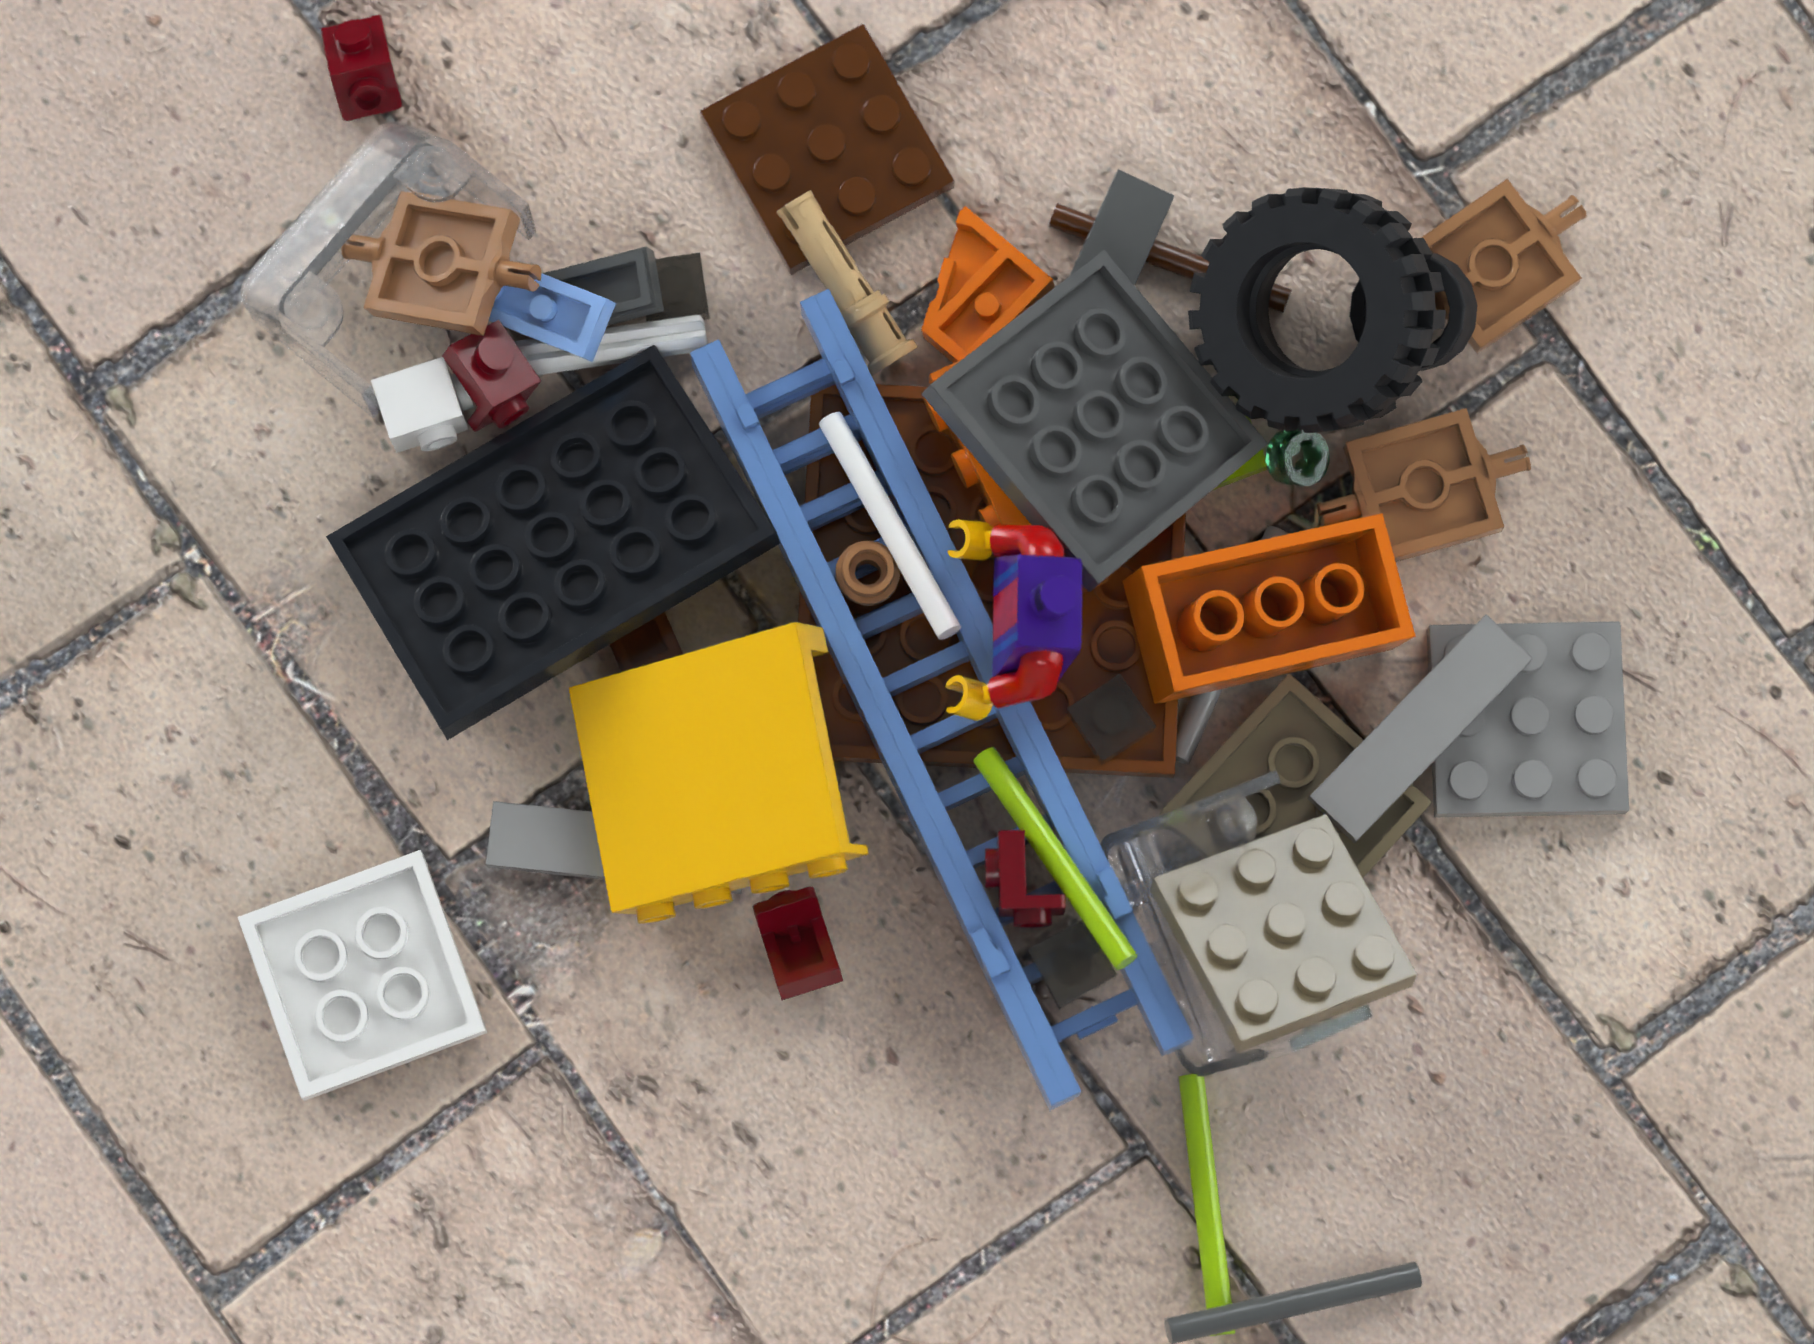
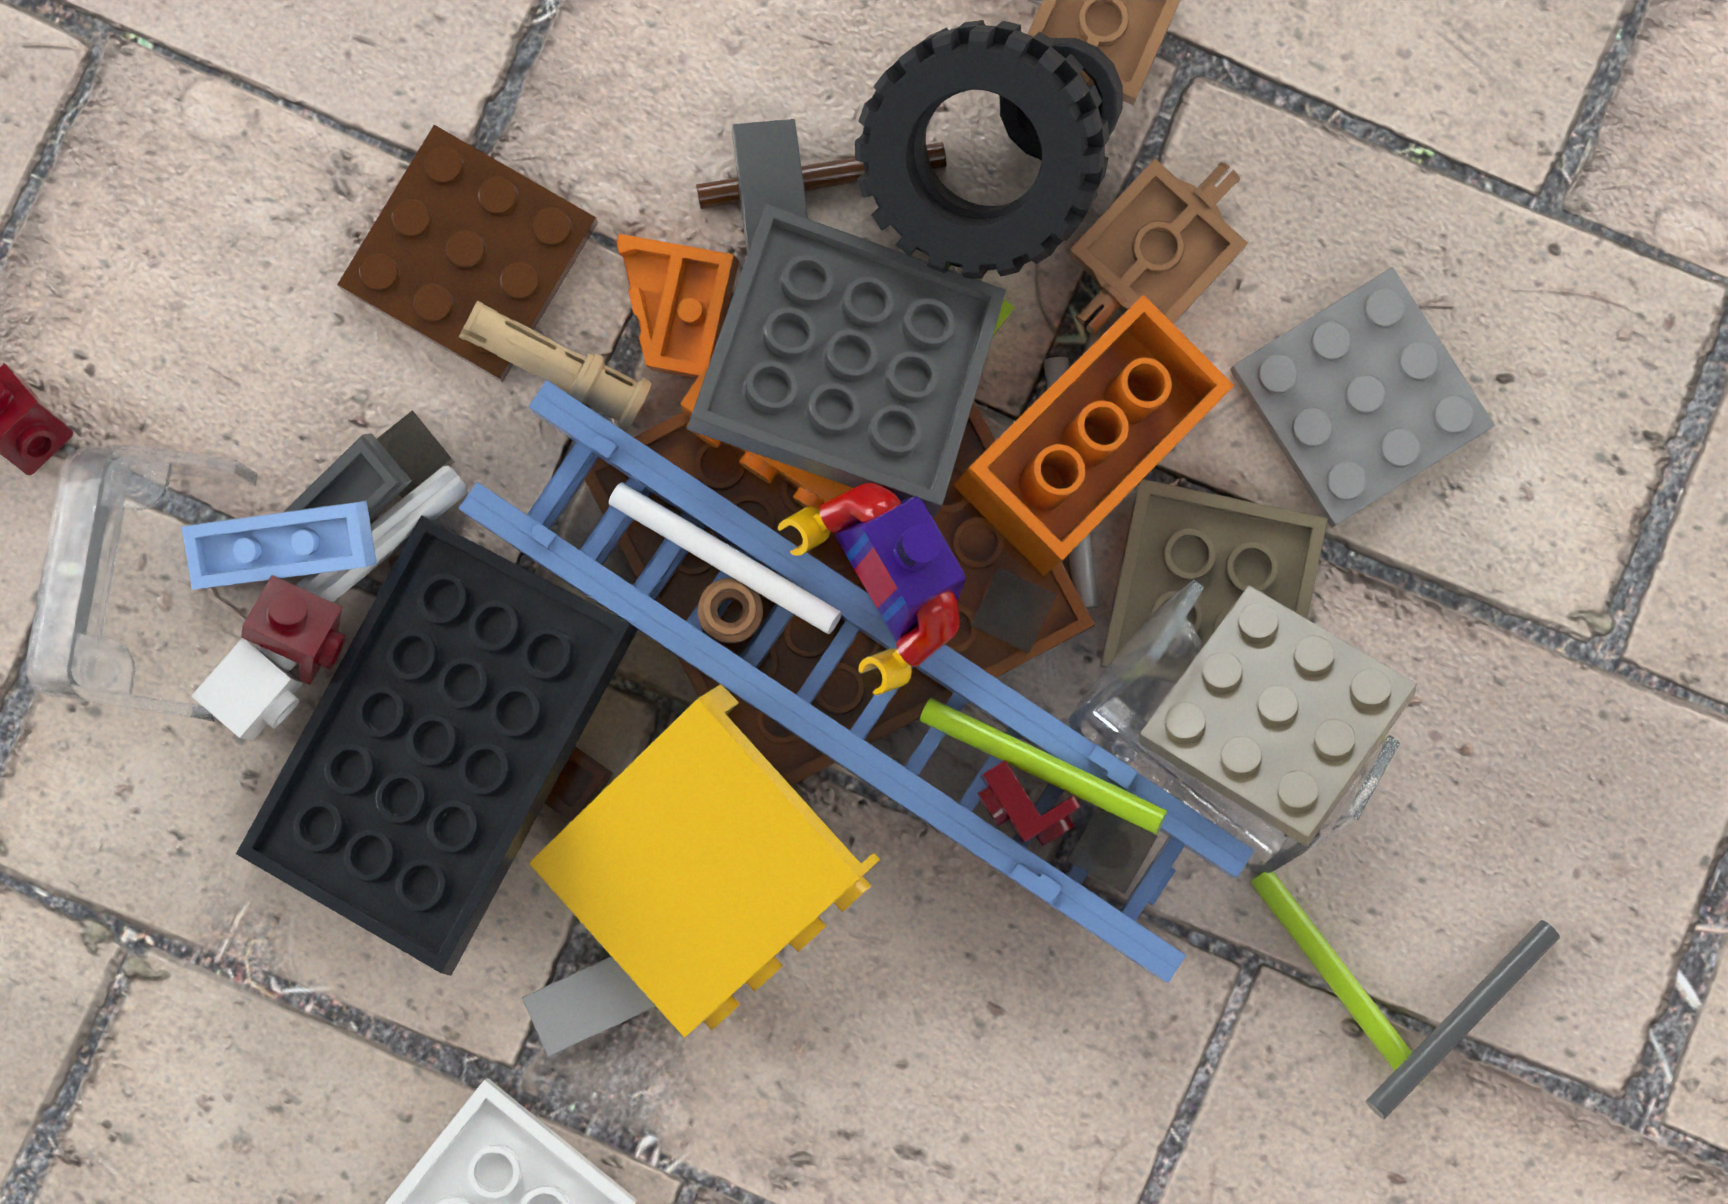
camera: 30 degrees left, 5 degrees up
medium nougat plate [341,191,542,336] -> none
dark red bracket [753,886,843,1000] -> none
clear green bush [1266,430,1330,486] -> none
light grey tile [1308,614,1533,844] -> none

